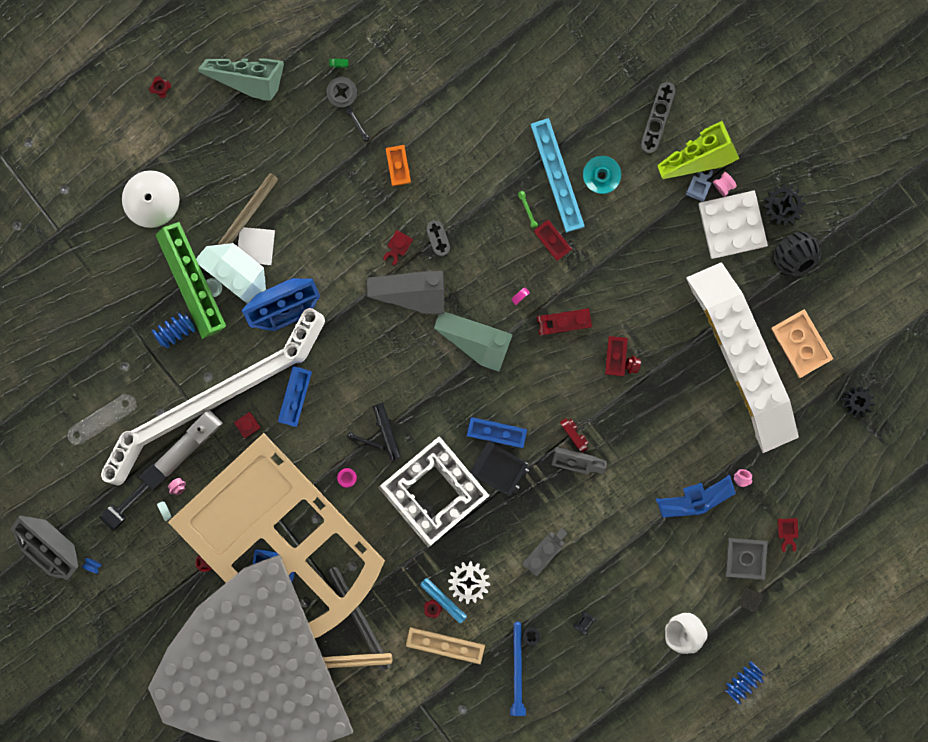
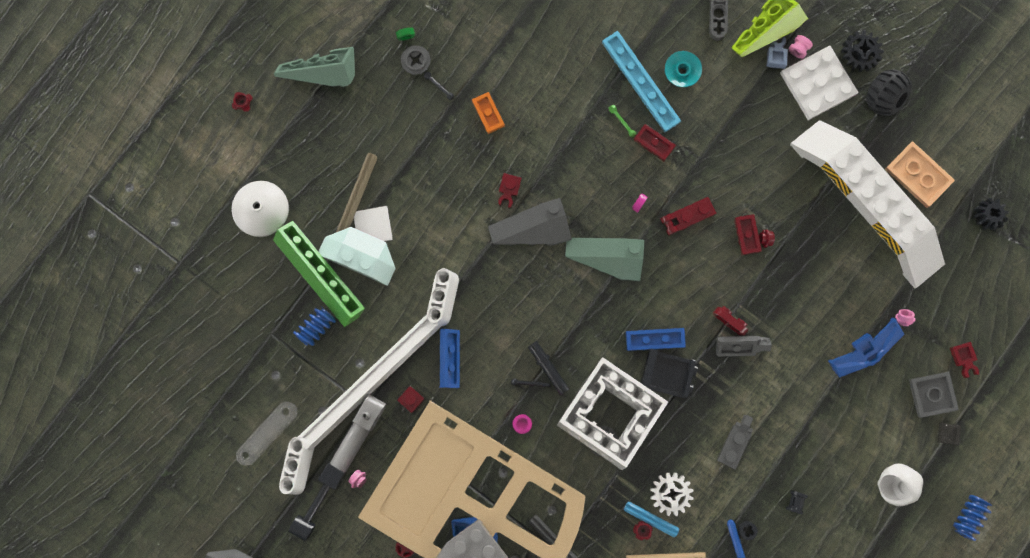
camera: 15 degrees left, 5 degrees down
light aqua tile [157,501,172,521] -> none
light aqua plate [206,278,222,297] -> none
blue wedge [242,278,320,331] -> none
dark grey beam [426,220,450,256] -> none

